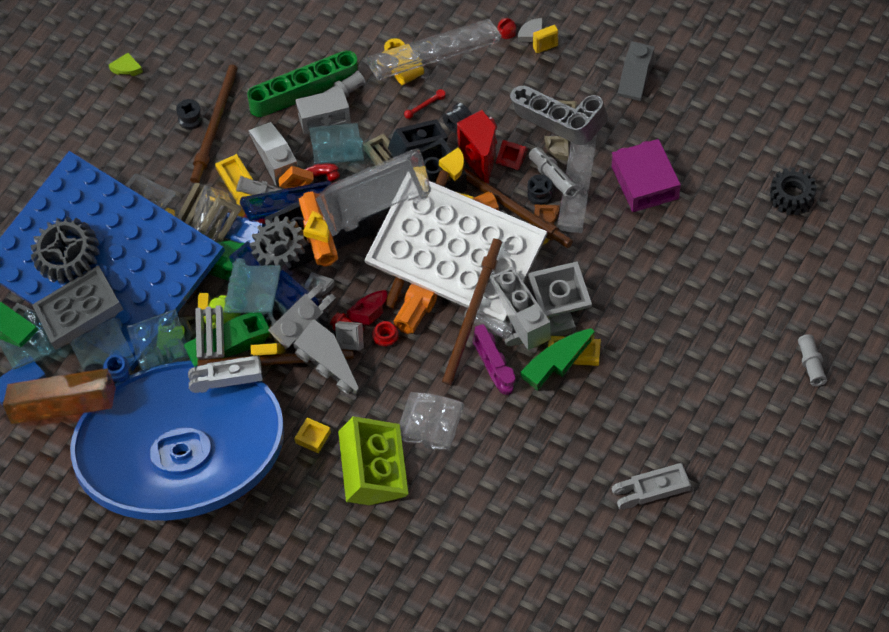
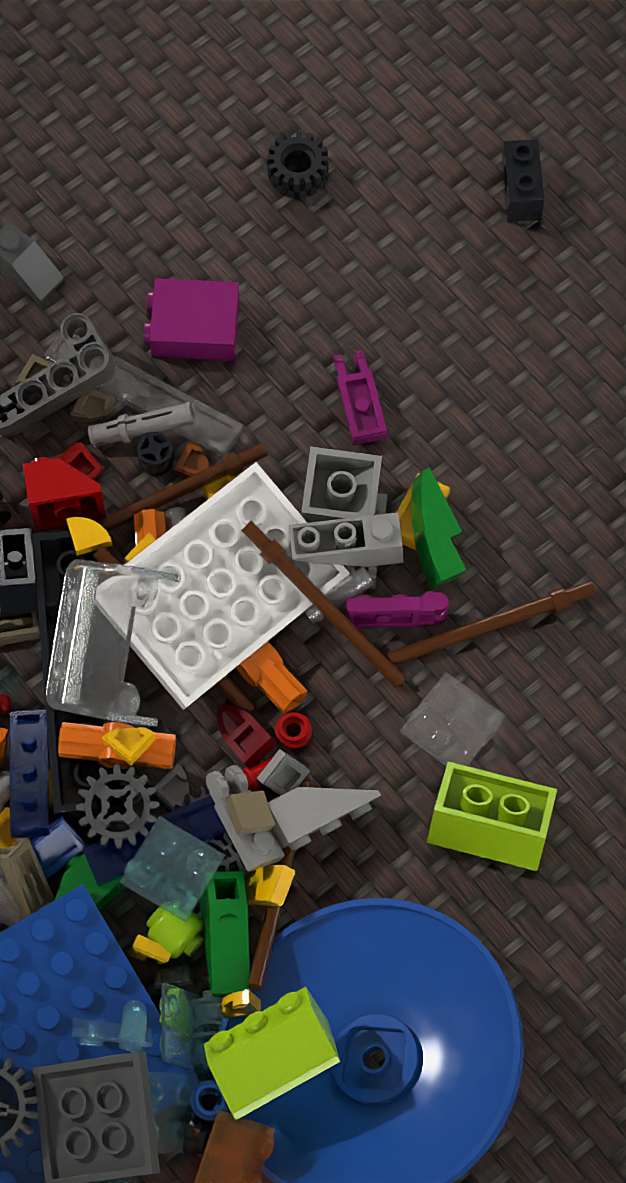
camera: 70 degrees left, 10 degrees up
light grey hinge [188,356,263,393] -> none
light grey tile [195,305,224,360] -> none
yellow plate [294,417,331,453] -> none
light grey pin [798,334,827,386] -> none
none -> clear light blue hinge [72,1000,153,1052]
none -> lime slope [204,987,340,1120]
none -> yellow tile [222,990,261,1019]
none -> dark tan tile [225,791,275,835]
none -> magenta hinge [333,350,388,445]
none -> reddish brown bar [386,581,596,666]
none -> black brick [501,139,544,222]

